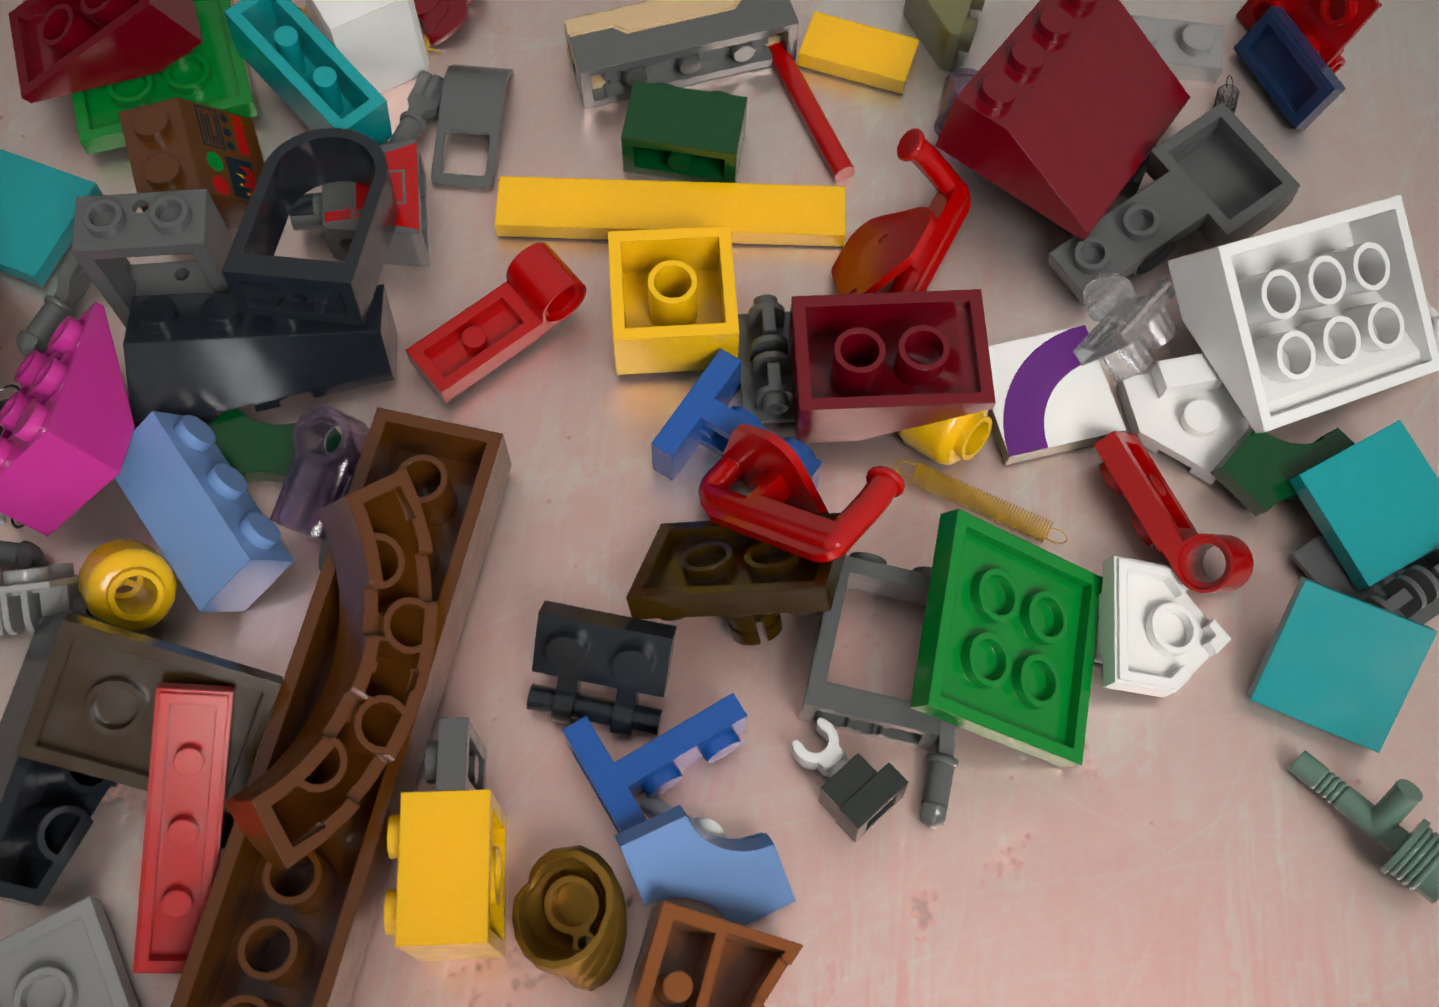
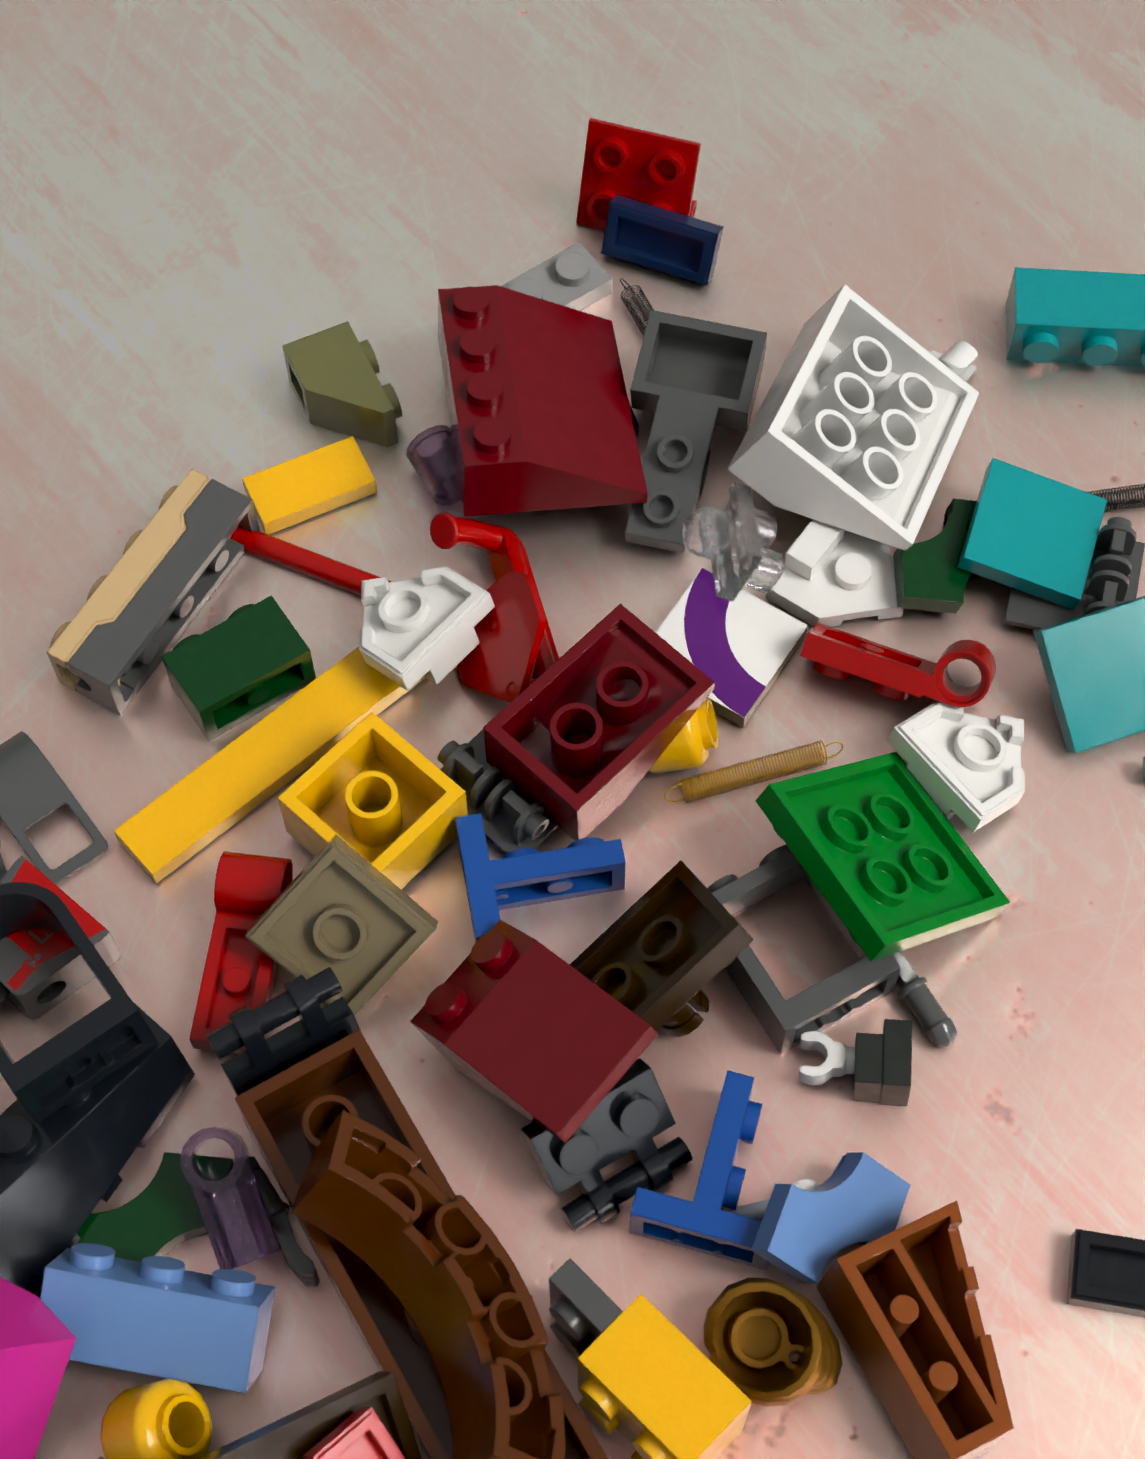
camera: 40 degrees left, 5 degrees down
red piece [698,423,905,563] -> none
none -> black plate [206,967,362,1097]
none -> dark tan tile [245,834,438,1016]
none -> white plate [359,566,495,691]
none -> dark red slope [410,920,658,1143]

